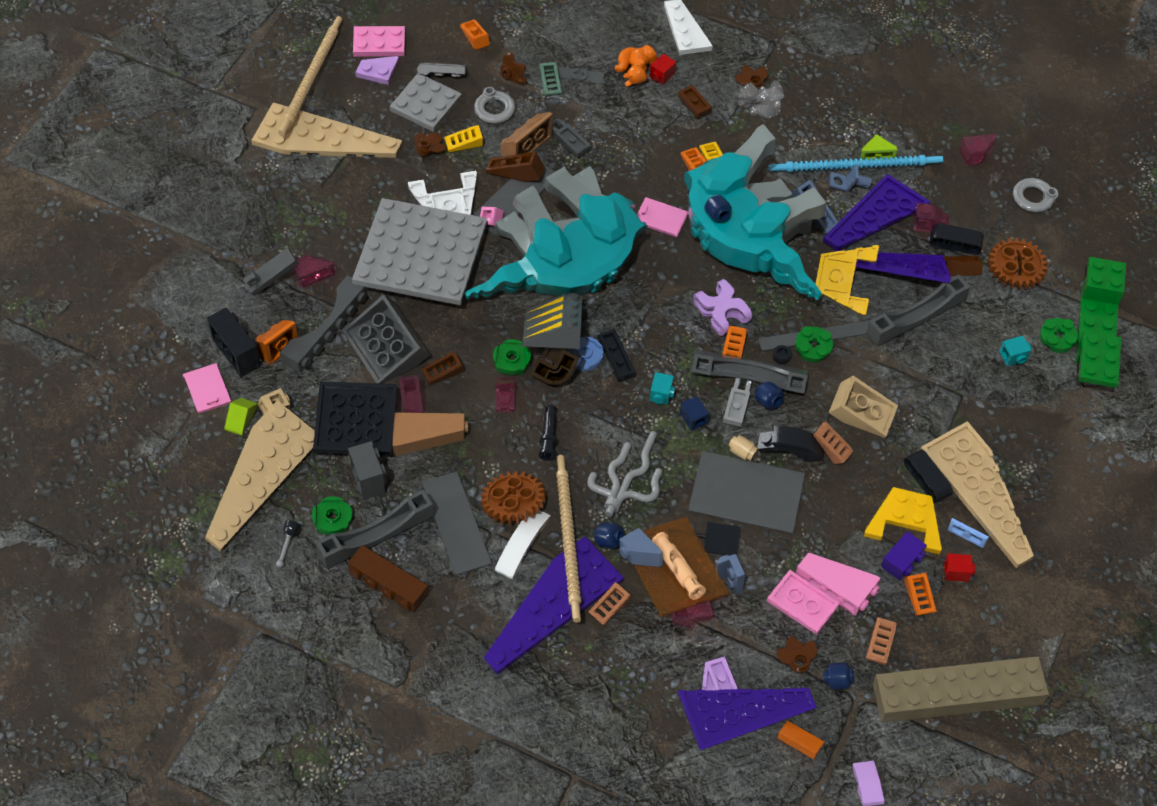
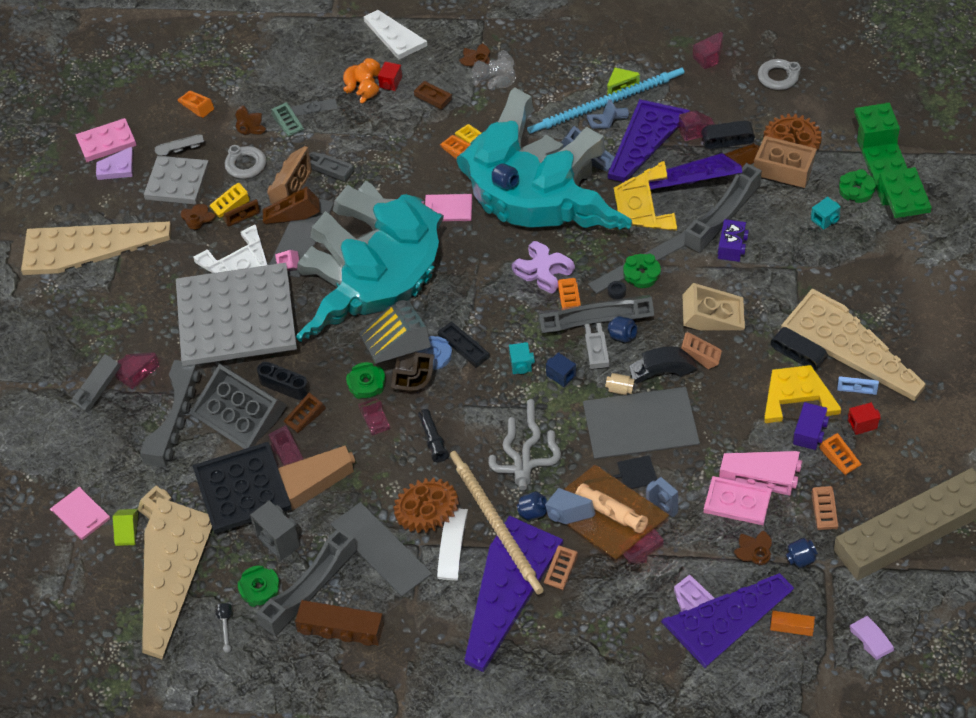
camera: 15 degrees left, 5 degrees down
black brick [207,307,261,378] -> none
orange slope [255,320,298,366] -> none
tan hose [278,16,343,136] -> none
none -> reddish brown slope [223,199,260,227]
none -> black beam [257,362,309,400]
none -> dark purple brick [718,219,749,262]
none -> medium nougat slope [754,136,817,188]

